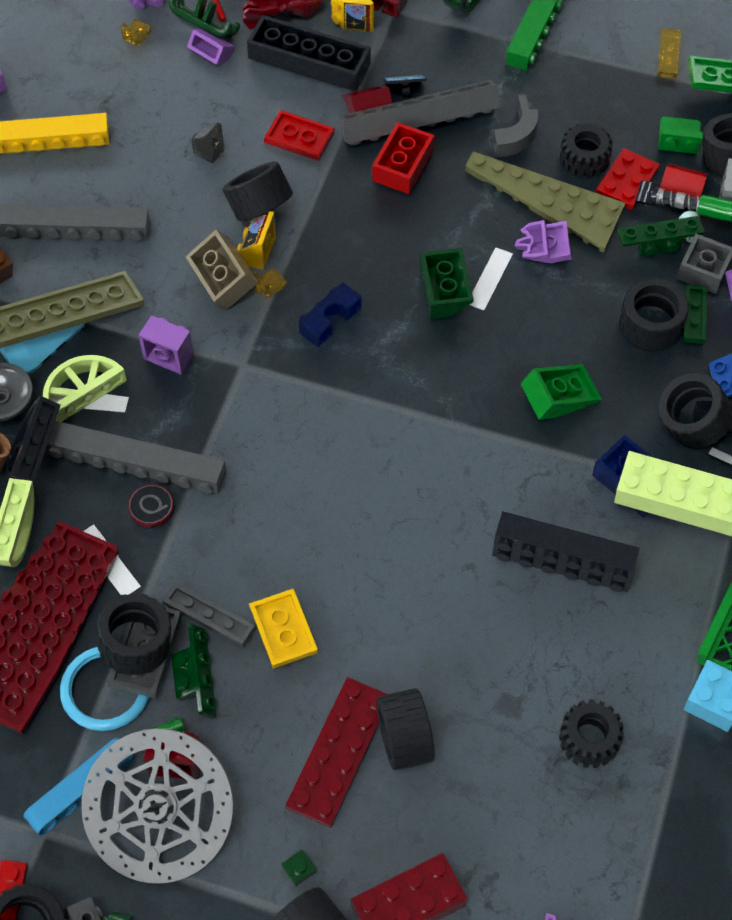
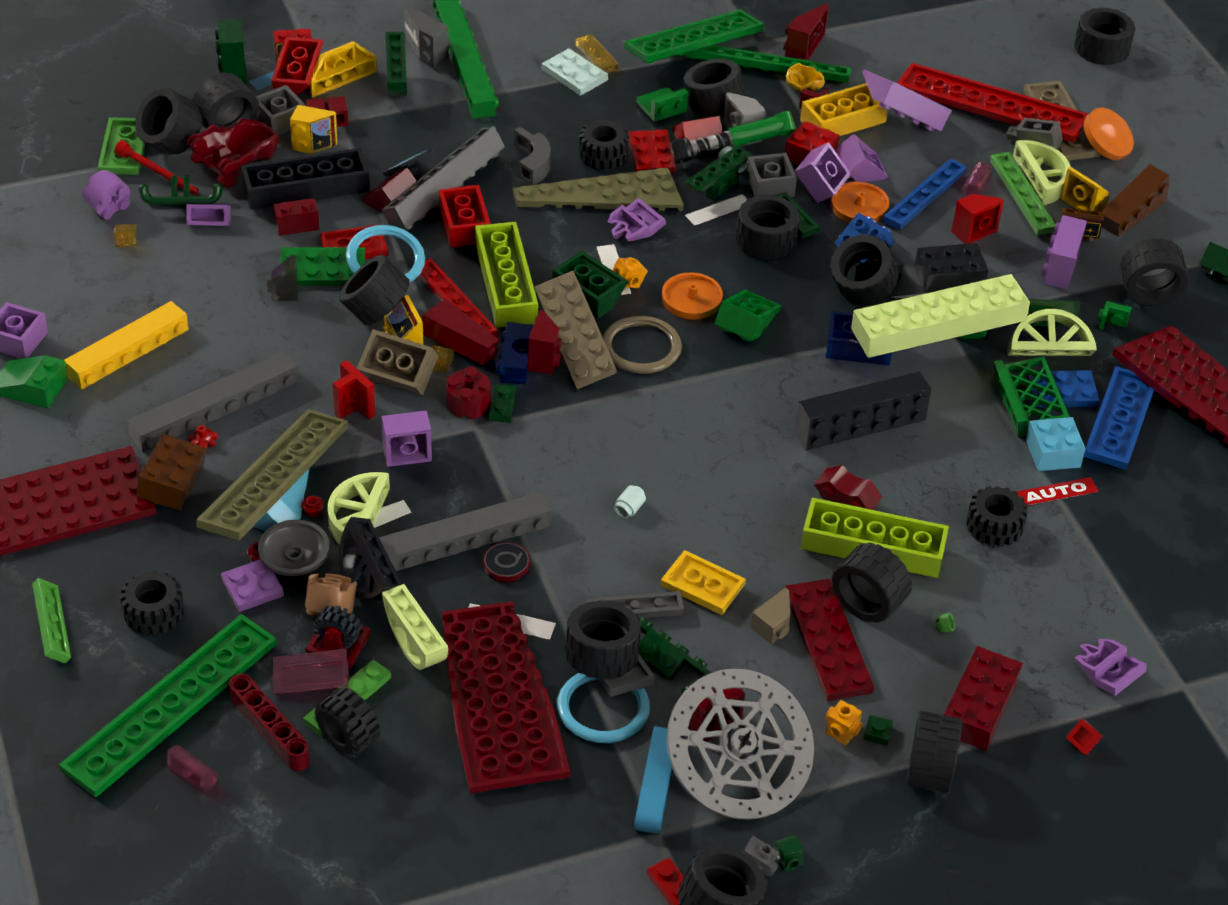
camera: 40 degrees left, 15 degrees down
none -> red plant [189,425,218,451]
none -> dark red slope [272,198,320,236]
none -> green plate [279,247,365,286]
none -> red plate [301,496,324,517]
none -> red bracket [332,360,376,420]
none -> medium azure wedge [346,225,425,282]
none -> red tile [419,259,498,337]
none -> dark red slope [421,299,499,365]
none -> dark red brick [446,366,491,419]
none -> lime brick [475,222,538,328]
none -> dark green plate [489,384,517,423]
none -> dark red slope [528,310,563,375]
none -> dark tan plate [534,271,617,389]
none -> light aqua plate [541,49,608,96]
none -> dark tan wedge [602,316,682,374]
none -> light orange brick [612,257,648,289]
none -> light aqua brick [614,485,646,519]
none -> orange piece [662,273,723,320]
none -> white sticker [685,194,747,226]
none -> dark tan slope [751,588,790,644]
none -> lime brick [800,498,949,578]
none -> dark red brick [813,465,882,510]
none -> light orange brick [825,700,863,746]
none -> bright green hinge [935,613,955,633]
none -> red sticker [1016,477,1099,505]

